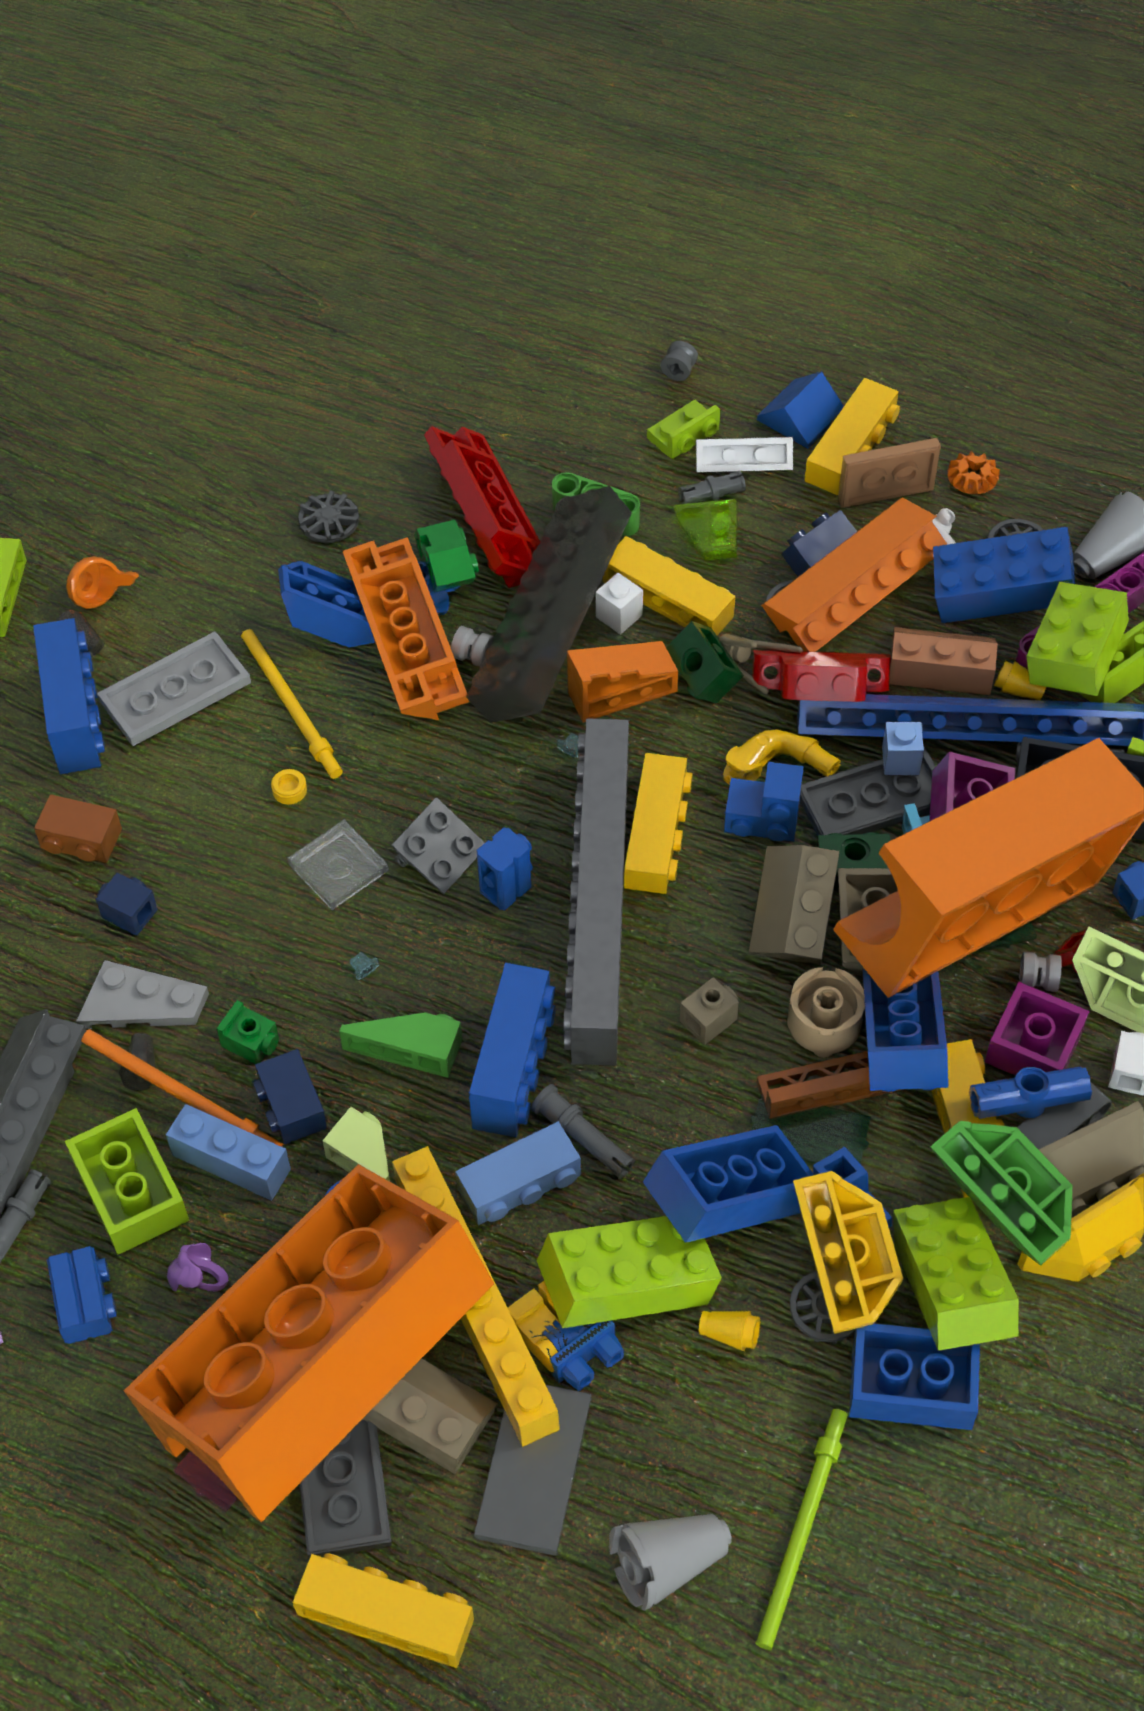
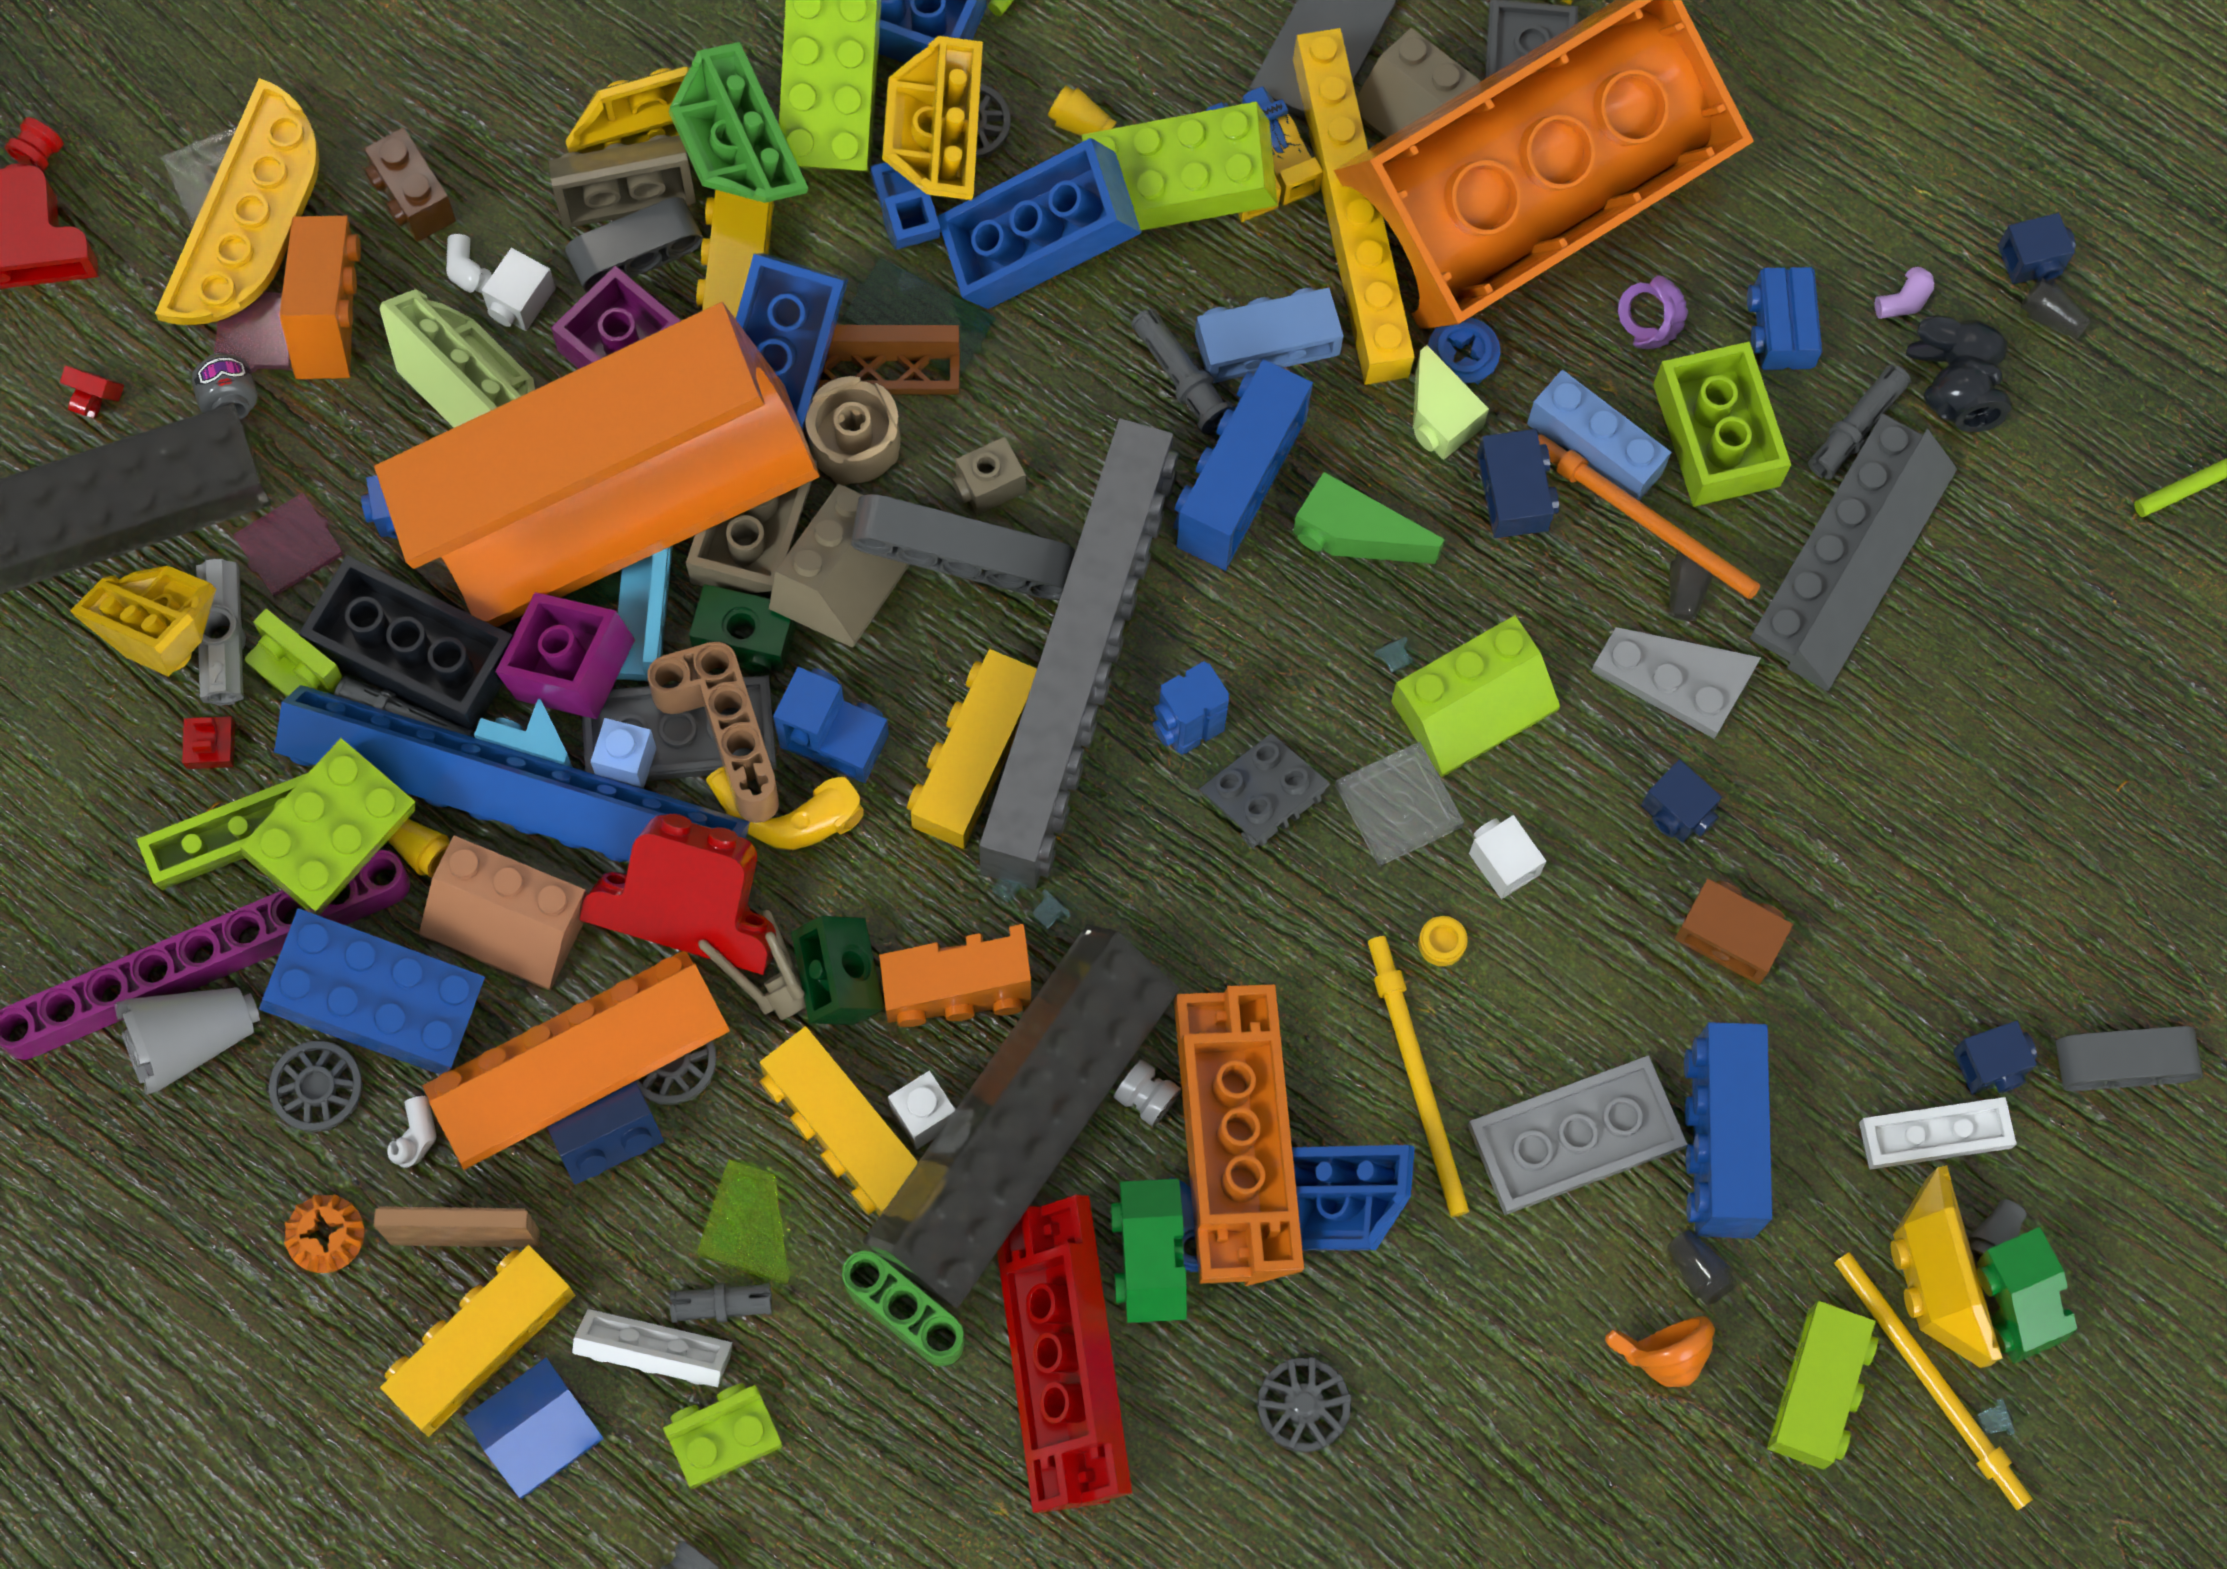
camera: 170 degrees left, 15 degrees up
green brick [216,1000,279,1064] -> none
blue piece [969,1066,1092,1119] -> none
none -> medium azure slope [474,699,573,768]
none -> medium nougat beam [647,642,779,823]
none -> dark grey beam [851,494,1075,600]
none -> lime slope [1391,615,1560,778]
none -> white brick [1469,815,1546,899]

